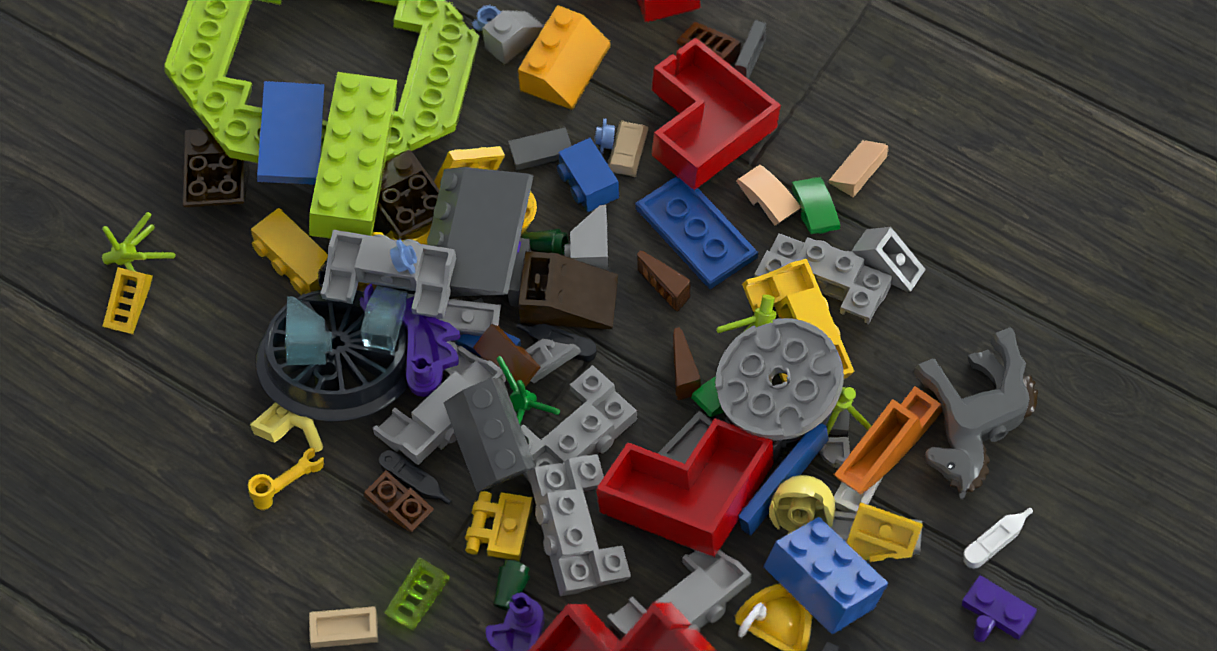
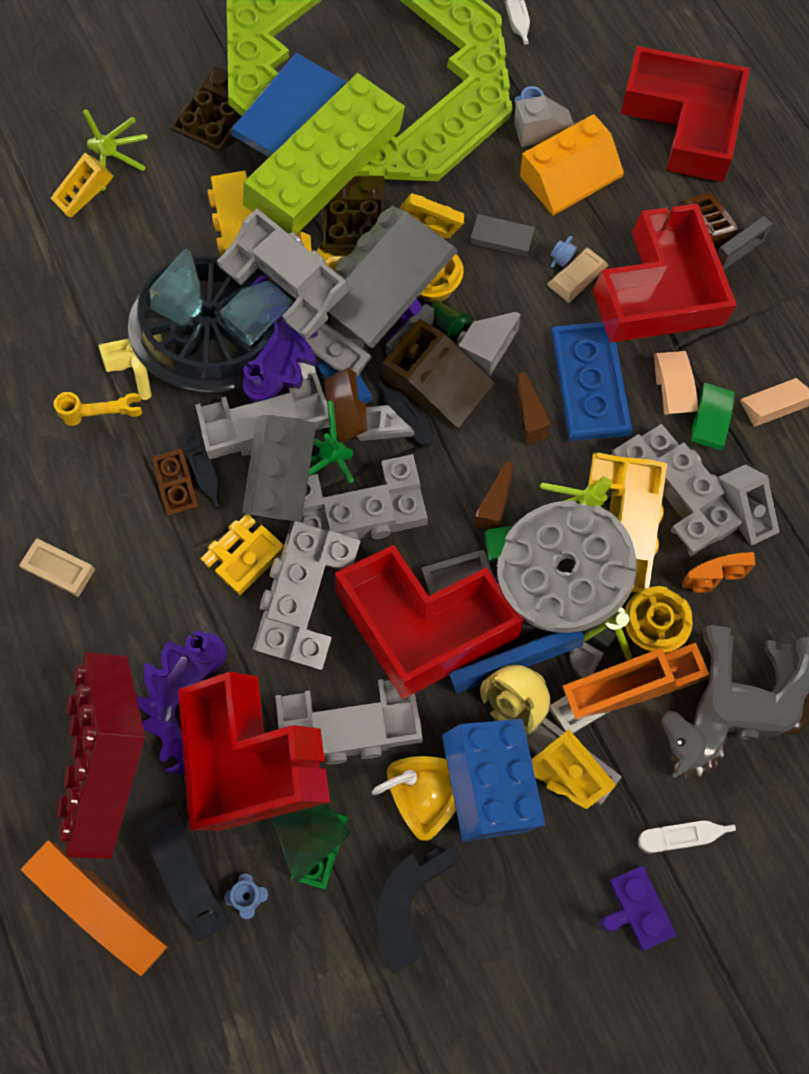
camera: 30 degrees right, 10 degrees up
clear neon green slope [384,557,450,631] -> none
medium blue plate [390,239,417,274] -> none
dark green cone [493,560,530,611] -> none
blue brick [557,138,619,212] -> none
none -> yellow cone [625,586,692,653]
none -> orange slope [682,552,755,593]

